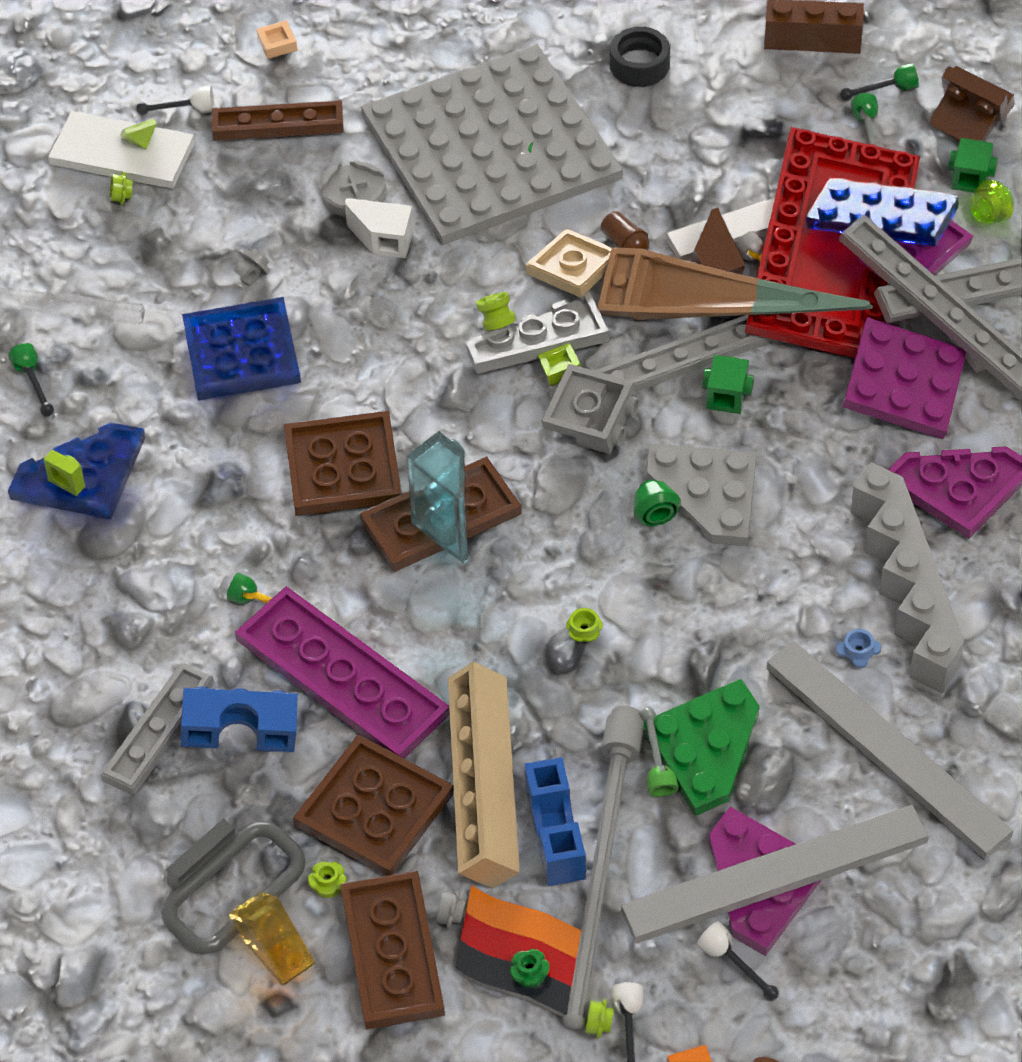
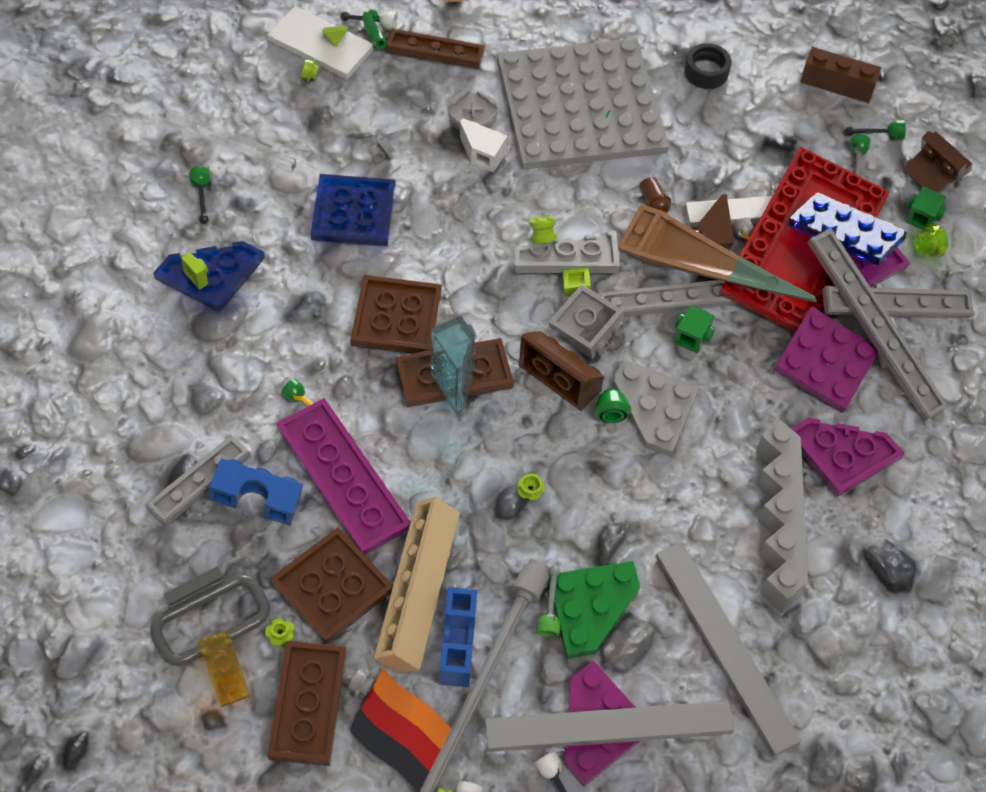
camera: 10 degrees right, 5 degrees up
green plate [510,949,550,988] -> none
tan plate [525,229,611,298] -> none
medium blue plate [836,629,881,668] -> none
none -> green arm [362,8,387,50]
none -> reddish brown slope [519,331,604,411]

